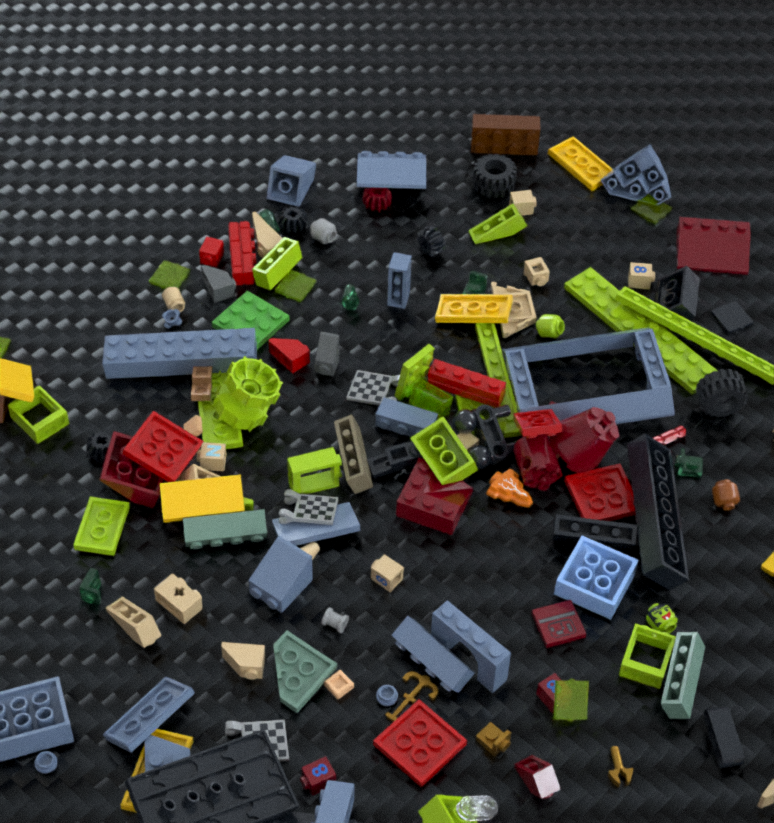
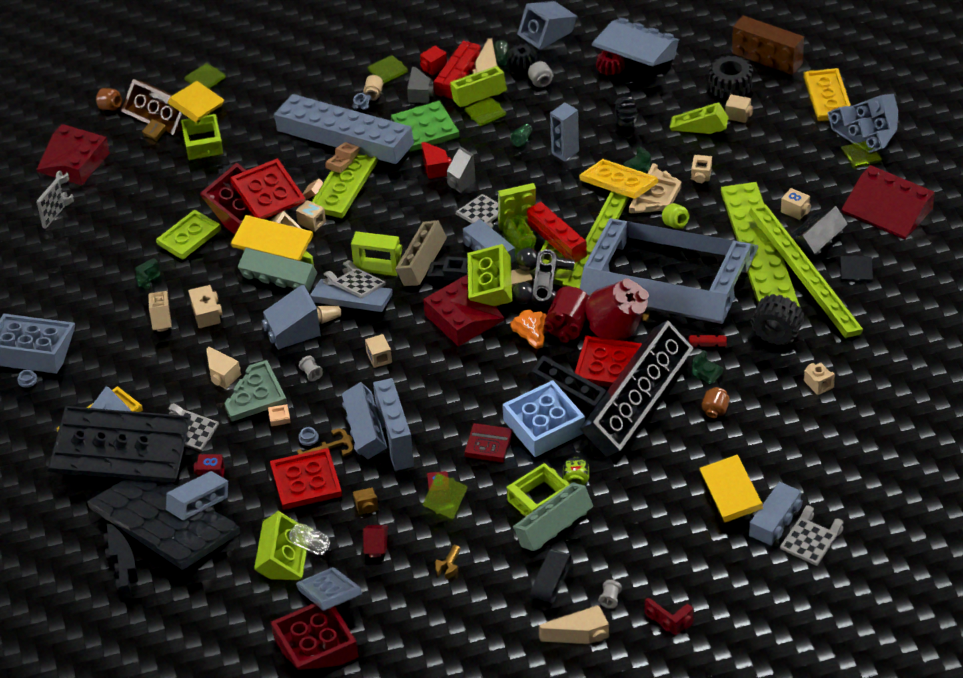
camera: 35 degrees right, 5 degrees down
sand blue tile [103,677,194,752] -> none
lime piece [212,356,283,432] -> none
red plate [513,409,562,438] -> none

